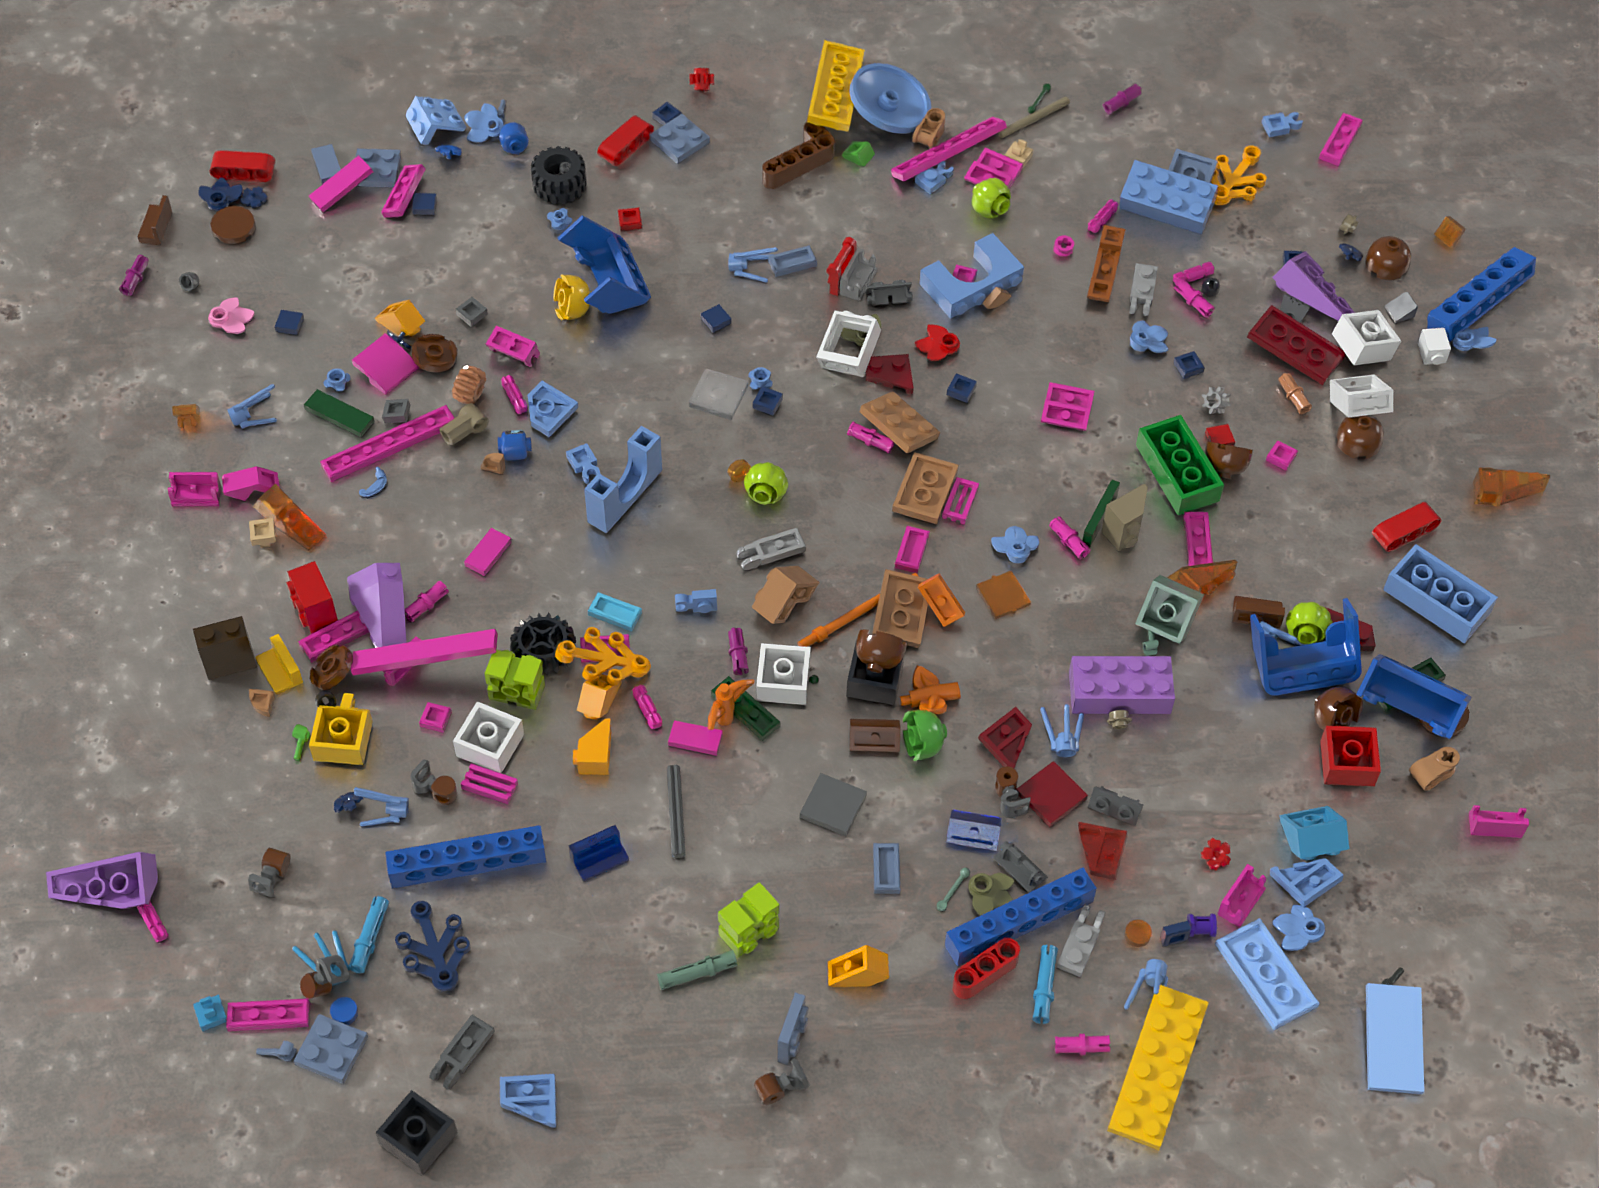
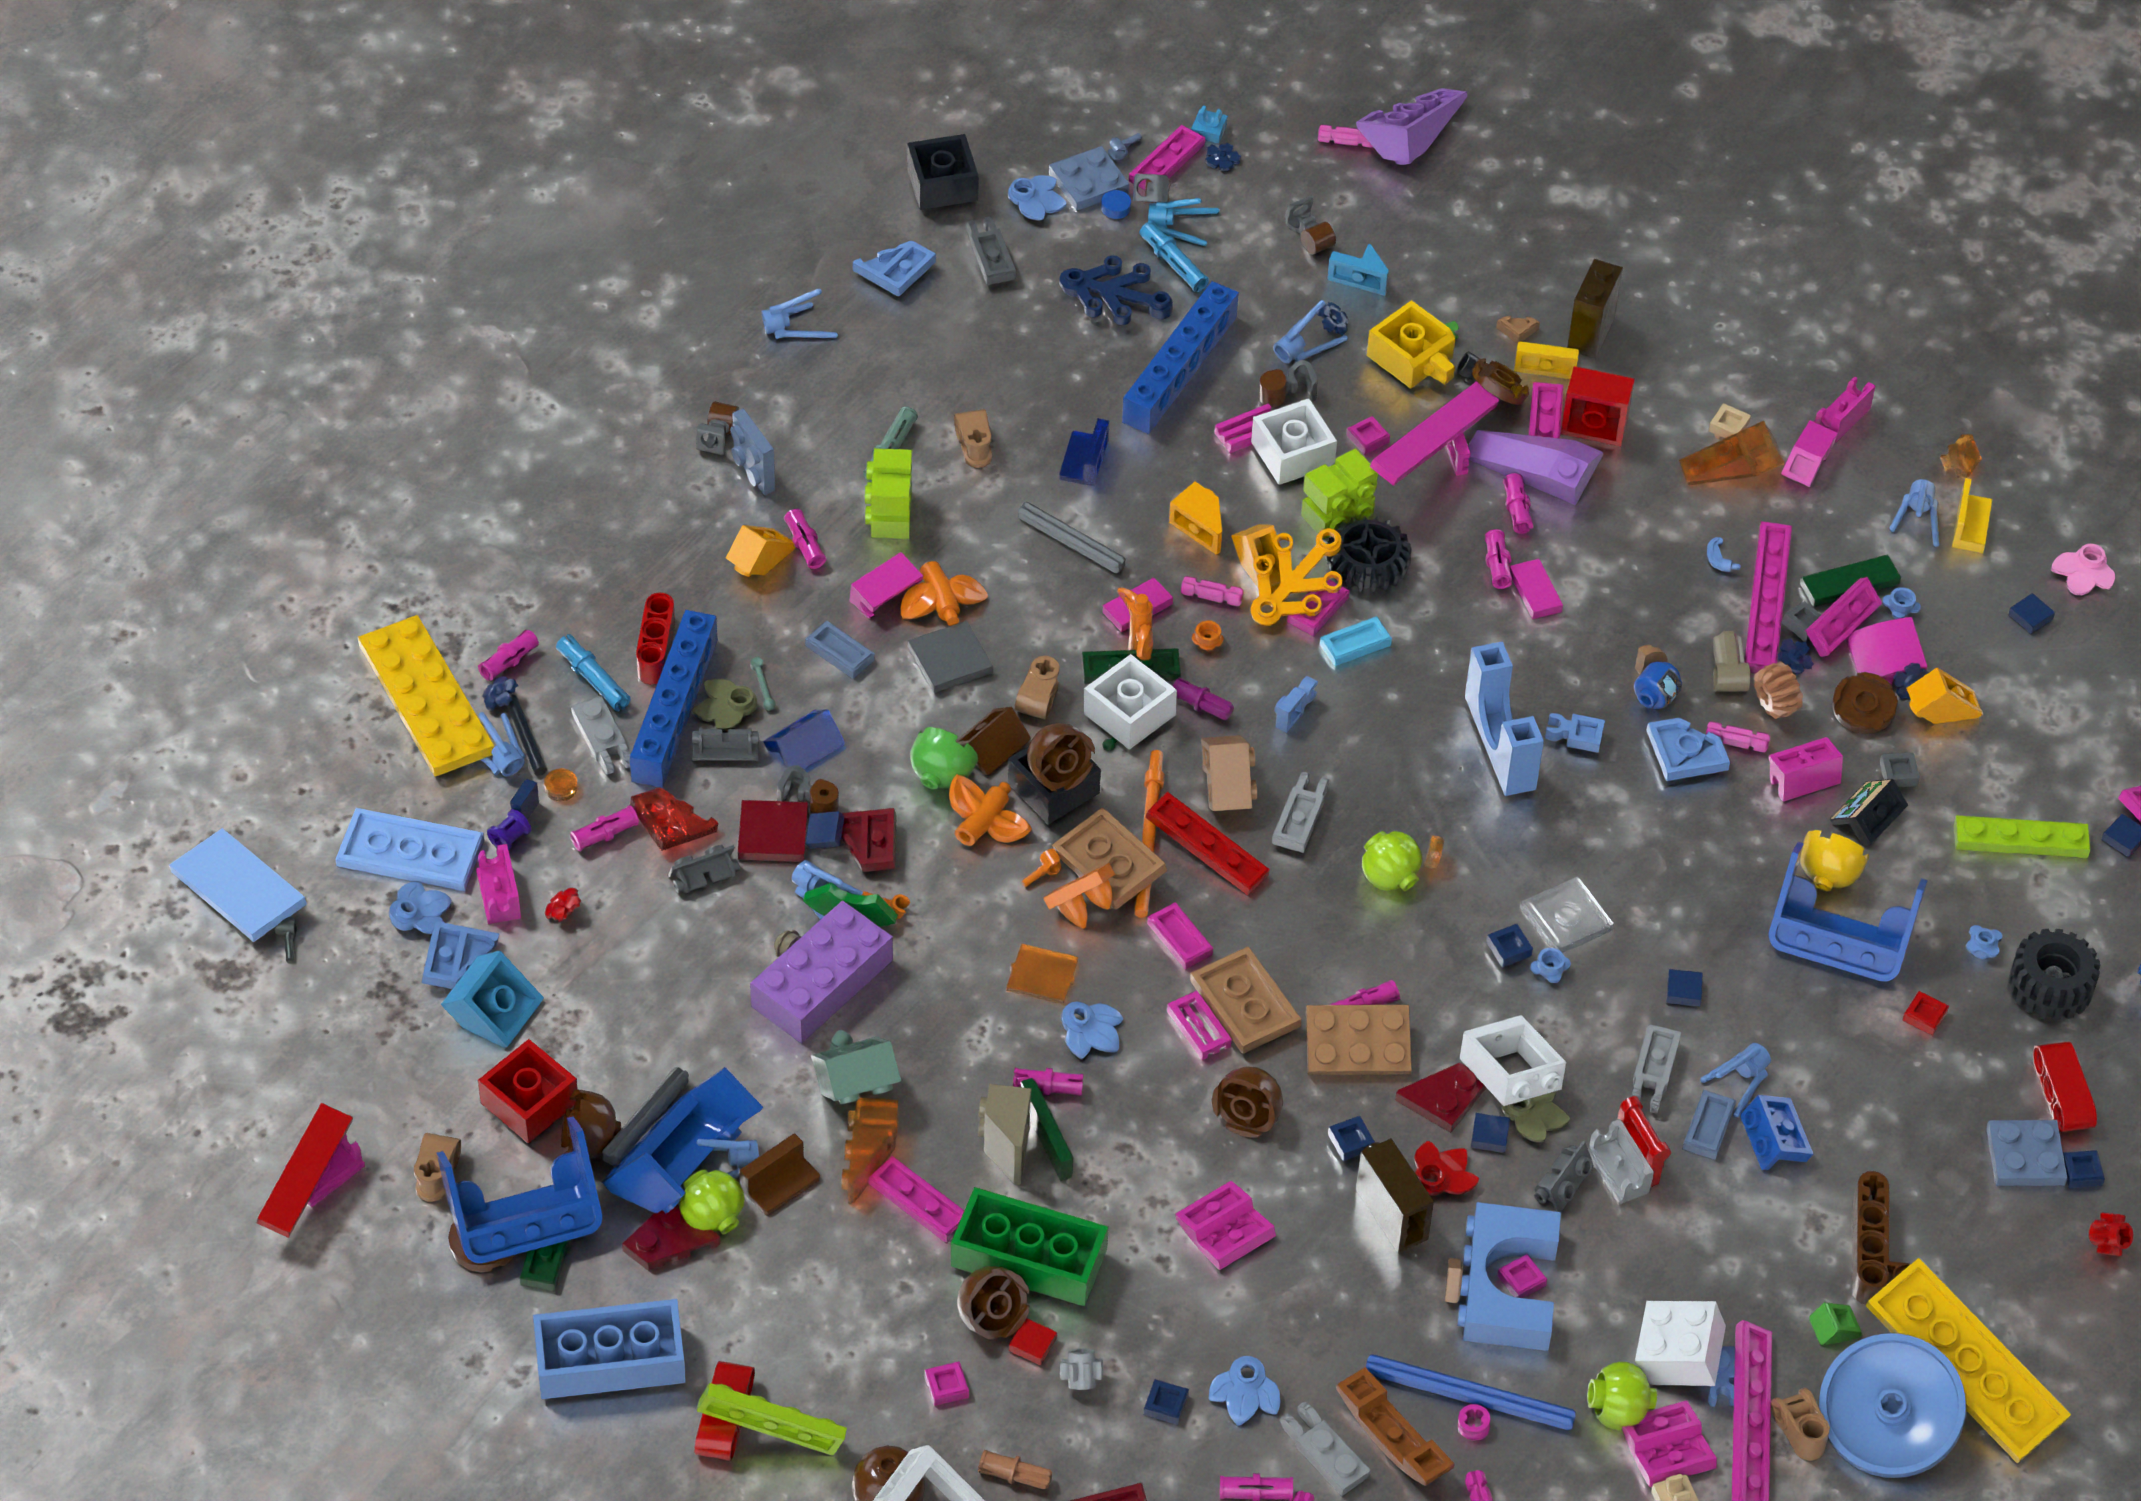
camera: 130 degrees right, 5 degrees down
none -> red tile [257,1103,353,1238]
none -> dark blue plant [482,676,518,711]
none -> black bar [506,694,547,776]
none -> dark pink pin [570,805,639,852]
none -> dark grey axle [602,1067,689,1166]
none -> lime plate [697,1383,847,1456]
none -> medium blue plant [761,289,838,339]
none -> dark pink pin [784,509,826,569]
none -> green tile [803,883,898,927]
none -> dark blue tile [805,811,845,849]
none -> dark pink hinge [849,552,923,619]
none -> orange hand [862,891,910,919]
none -> orange plant [901,561,988,626]
none -> medium nougat piece [954,409,992,468]
none -> medium blue plate [1008,175,1066,220]
none -> medium nougat piece [1014,656,1060,720]
none -> orange hand [1021,848,1062,888]
none -> red tile [1145,791,1270,896]
none -> orange plate [1192,620,1224,650]
none -> dark blue plant [1205,142,1241,171]
none -> reddish brown cylinder [1211,1067,1283,1138]
none -> dark azure slope [1327,244,1389,296]
none -> dark brown brick [1356,1138,1434,1253]
none -> blue axle [1366,1354,1576,1430]
none -> dark blue tile [1471,1113,1510,1153]
none -> dark pink pin [1485,529,1512,589]
none -> light grey hinge [1631,1024,1682,1114]
none -> white brick [1635,1301,1726,1386]
none -> blue bracket [1740,1095,1813,1170]
none -> dark blue plant [1777,638,1814,676]
none -> dark pink tile [1805,577,1882,657]
none -> black panel [1829,779,1908,845]
none -> yellow panel [1952,478,1992,553]
none -> lime plate [1954,815,2090,858]

